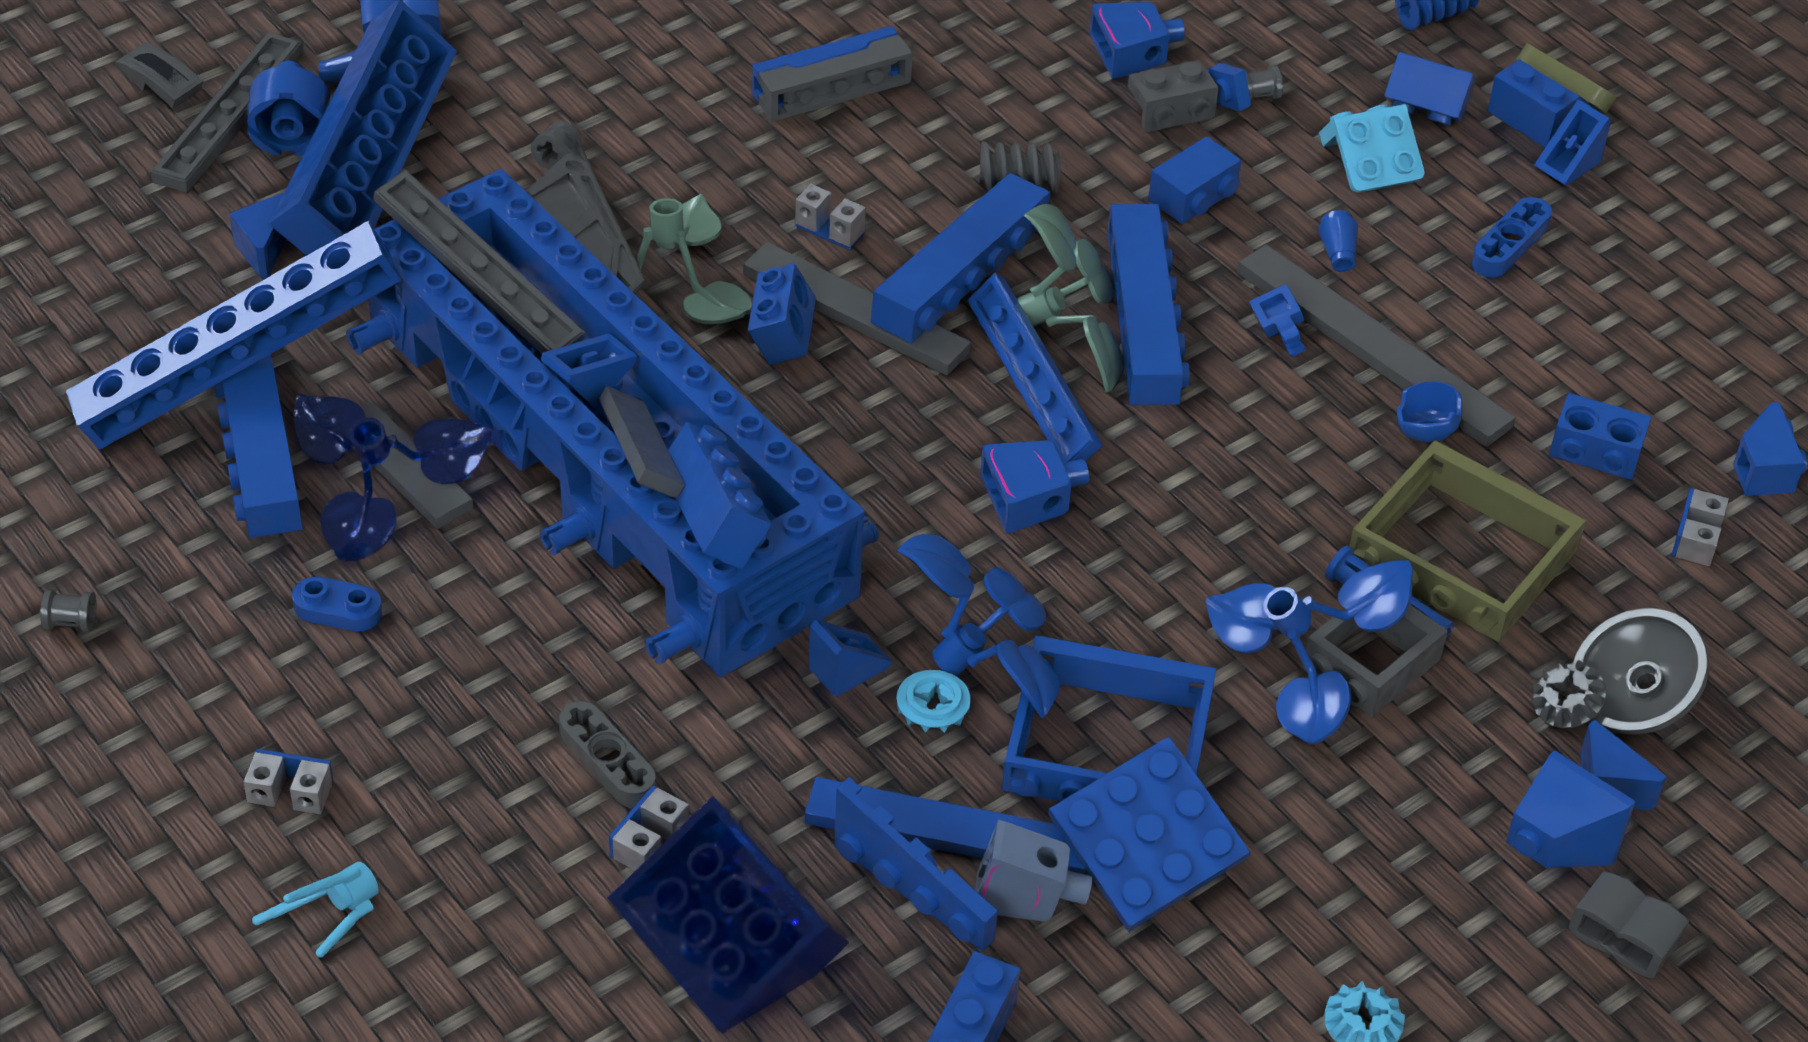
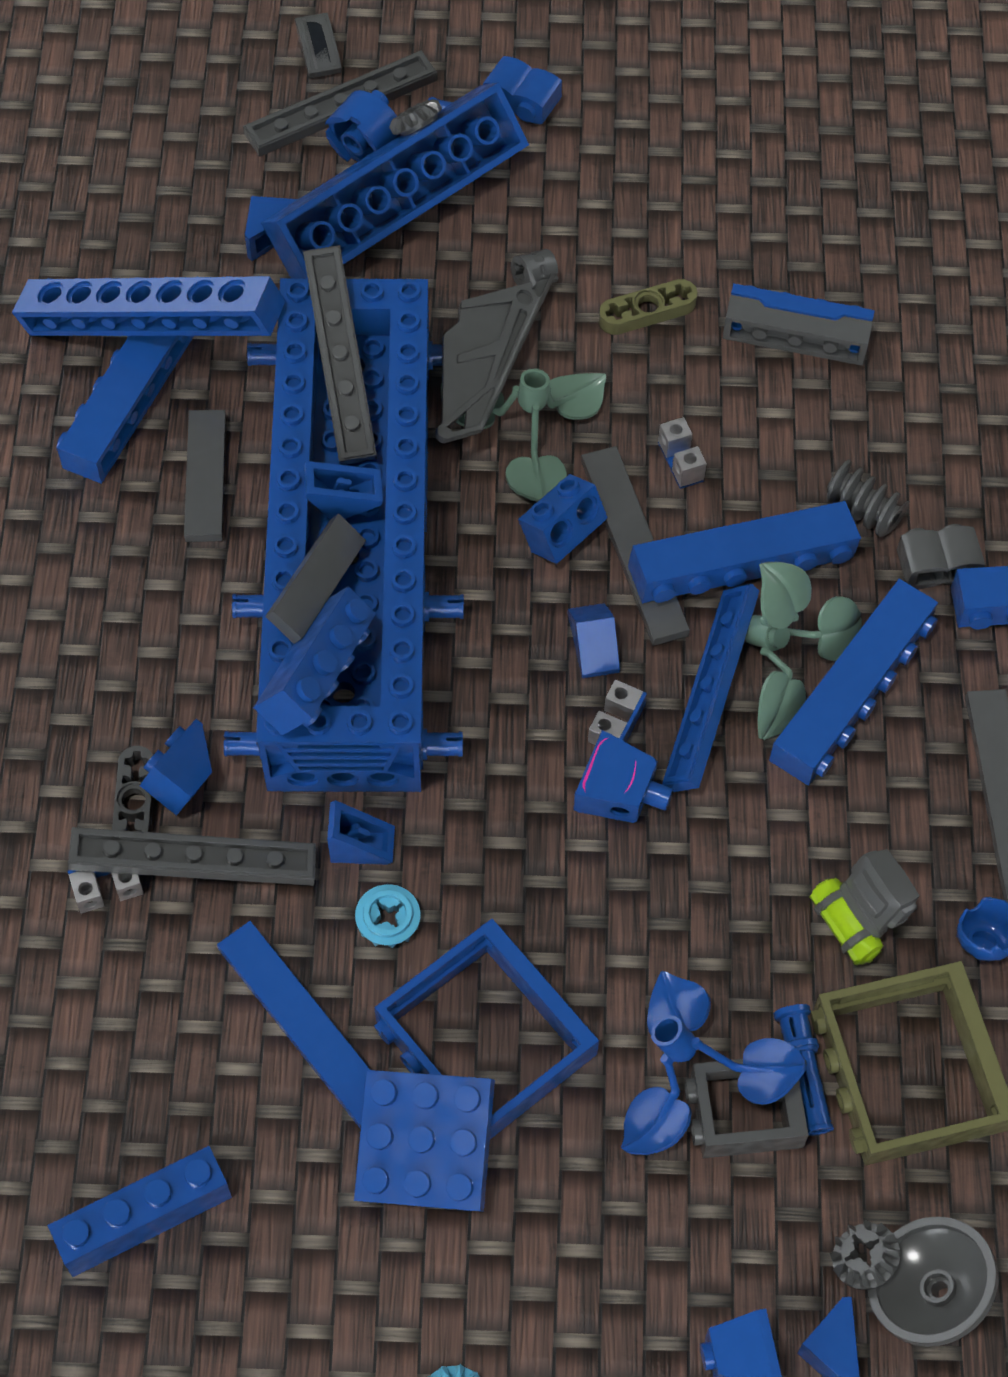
camera: 40 degrees right, 15 degrees up
blue plate [292,577,382,632] -> none
clear blue plant [294,394,492,562] -> none
clear blue slope [608,796,849,1033] -> none
blue wing [834,777,998,951] -> none
blue plant [897,534,1060,719] -> none
sand blue torso [975,820,1092,922] -> none
blue plate [1249,284,1306,357] -> none
none -> dark grey tile [68,827,316,886]
none -> blue slope [139,719,212,816]
none -> dark grey gear [389,99,442,136]
none -> slope [567,603,620,678]
none -> flat silver piece [588,679,647,745]
none -> olive beam [599,279,698,335]
none -> dark grey piece [809,849,920,966]
none -> dark grey brick [896,524,985,589]

